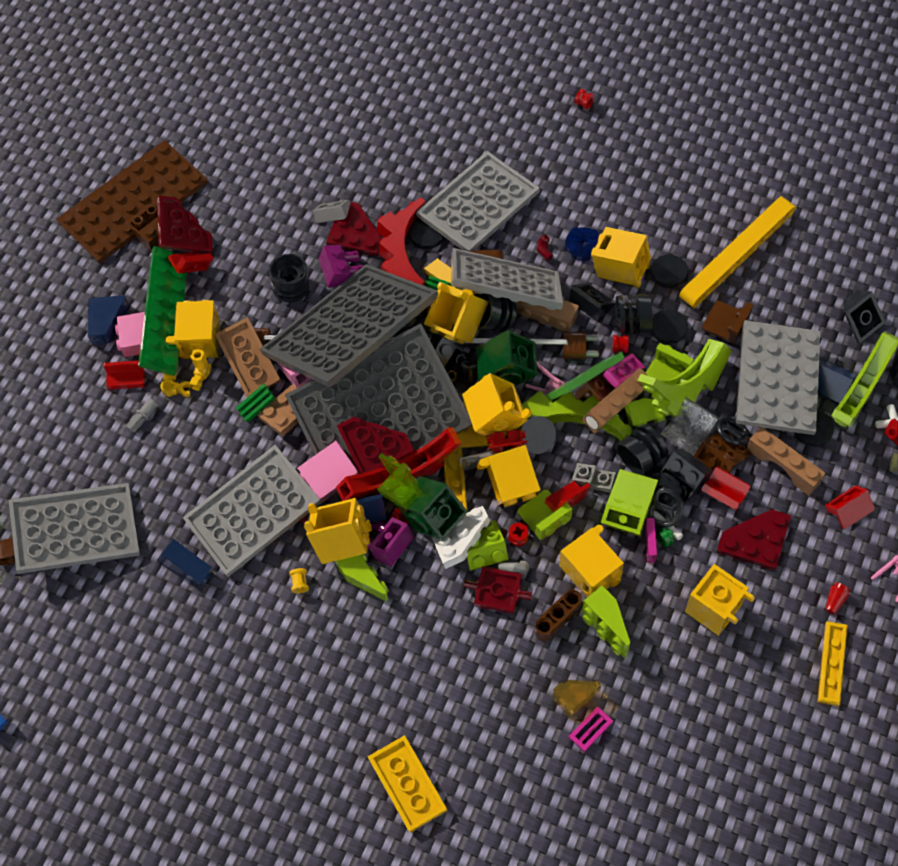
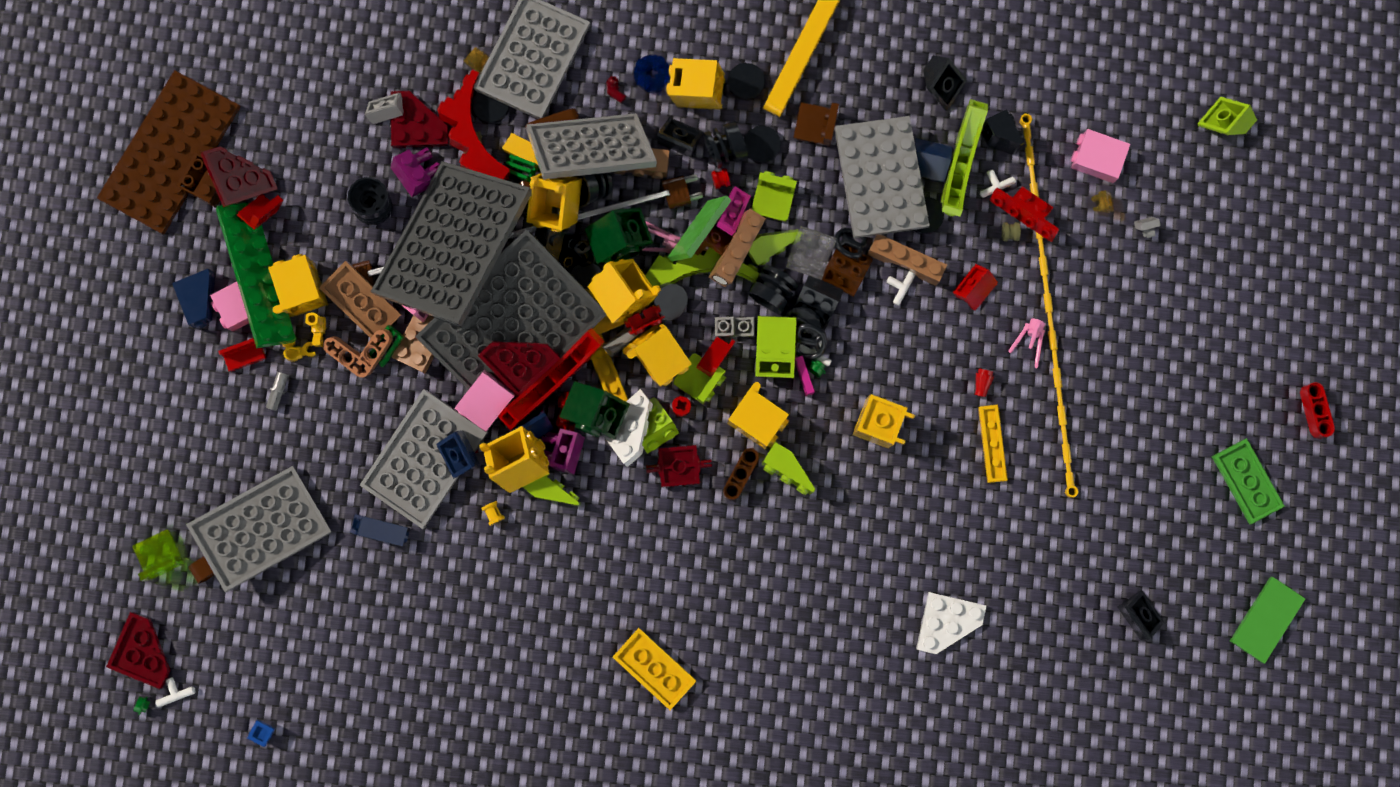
camera: 25 degrees left, 20 degrees up
clear neon green bracket [377,453,421,509] -> none
light grey arm [498,561,529,575] -> none
clear yellow slope [552,680,601,718] -> none
dark pink tile [569,706,613,753] -> none
lime arch [637,339,732,416] -> none
red panel [701,467,751,510] -> none
dark red plate [716,509,791,571] -> none
none -> nougat beam [323,329,393,377]
none -> dark blue slope [436,430,480,479]
none -> clear yellow tile [464,47,489,74]
none -> white piece [886,270,916,305]
none -> white plate [916,592,986,654]

